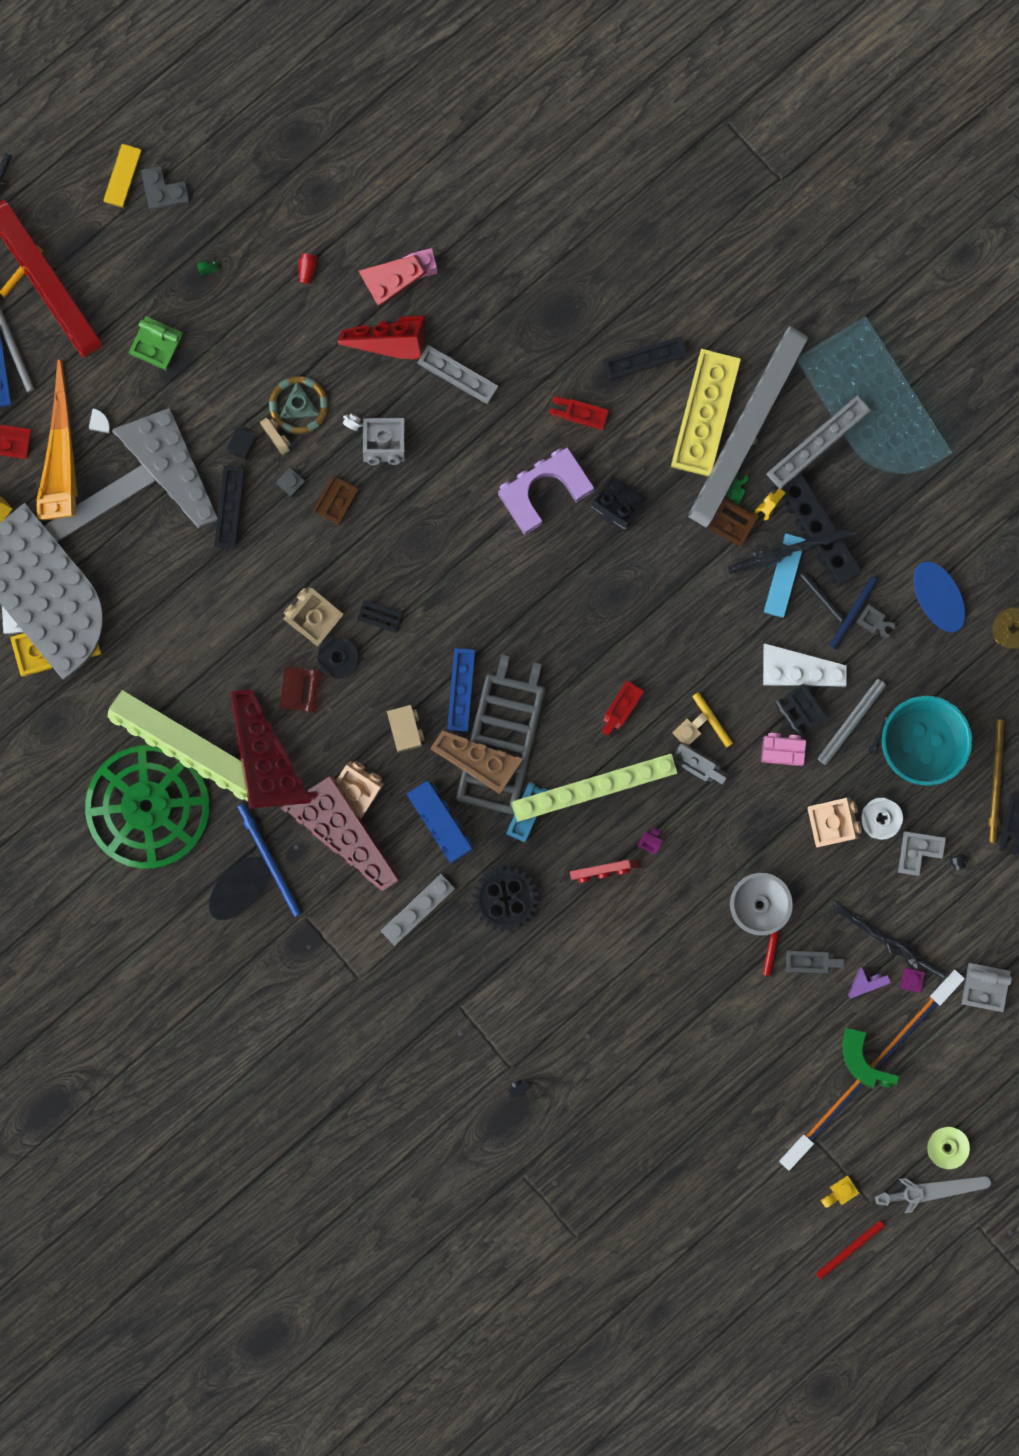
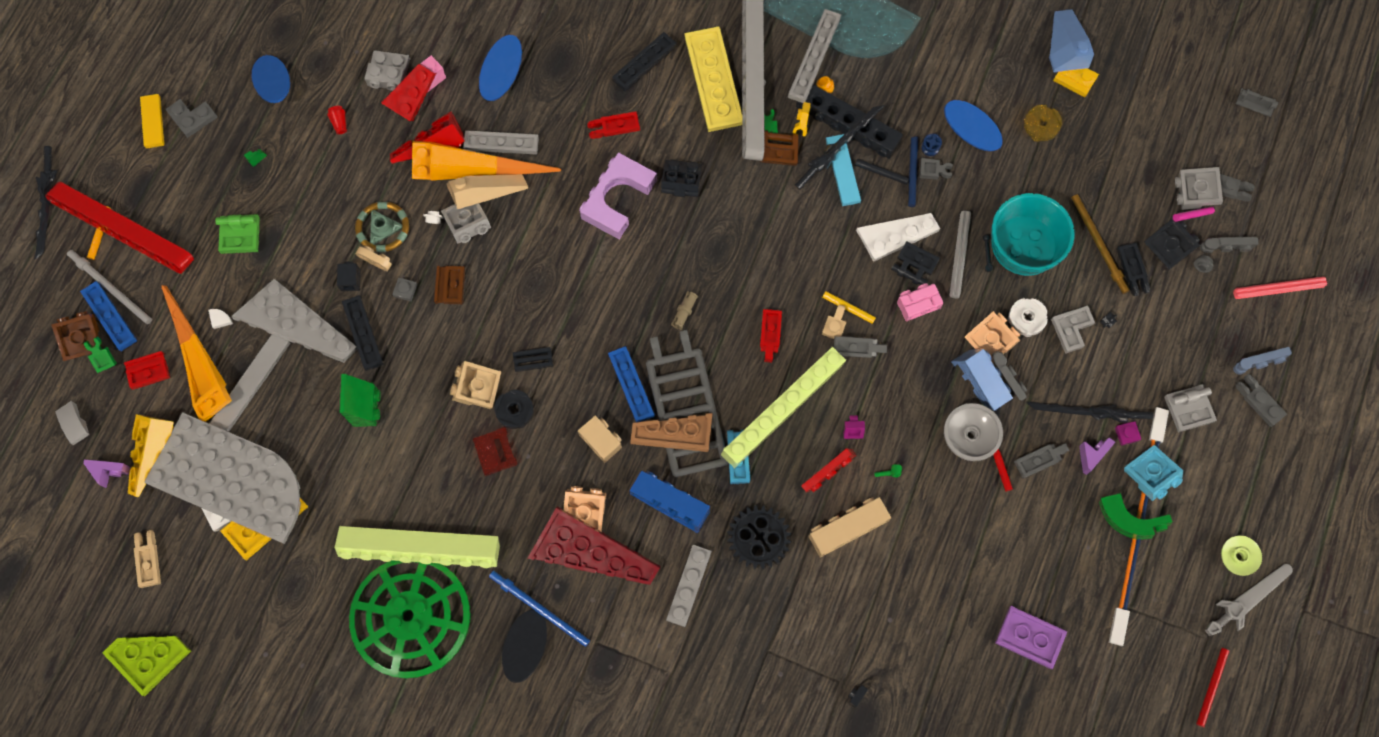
camera: 25 degrees left, 10 degrees down
dark red wing [230,690,312,809] -> none
yellow plate [821,1176,859,1207] -> none
none -> blue shield [252,55,290,103]
none -> green slope [340,374,381,427]
none -> light grey plate [365,51,410,91]
none -> light orange plate [412,141,561,181]
none -> tan wedge [447,174,528,209]
none -> blue shield [479,35,522,101]
none -> dark tan pin [671,291,698,330]
none -> tan brick [809,497,891,558]
none -> light orange plate [816,76,834,94]
none -> green hand [874,464,902,478]
none -> dark blue wheel [921,134,942,156]
none -> medium blue wedge [951,349,1013,411]
none -> dark grey hinge [992,350,1027,401]
none -> medium lavender tile [995,606,1067,669]
none -> medium azure plate [1124,445,1183,501]

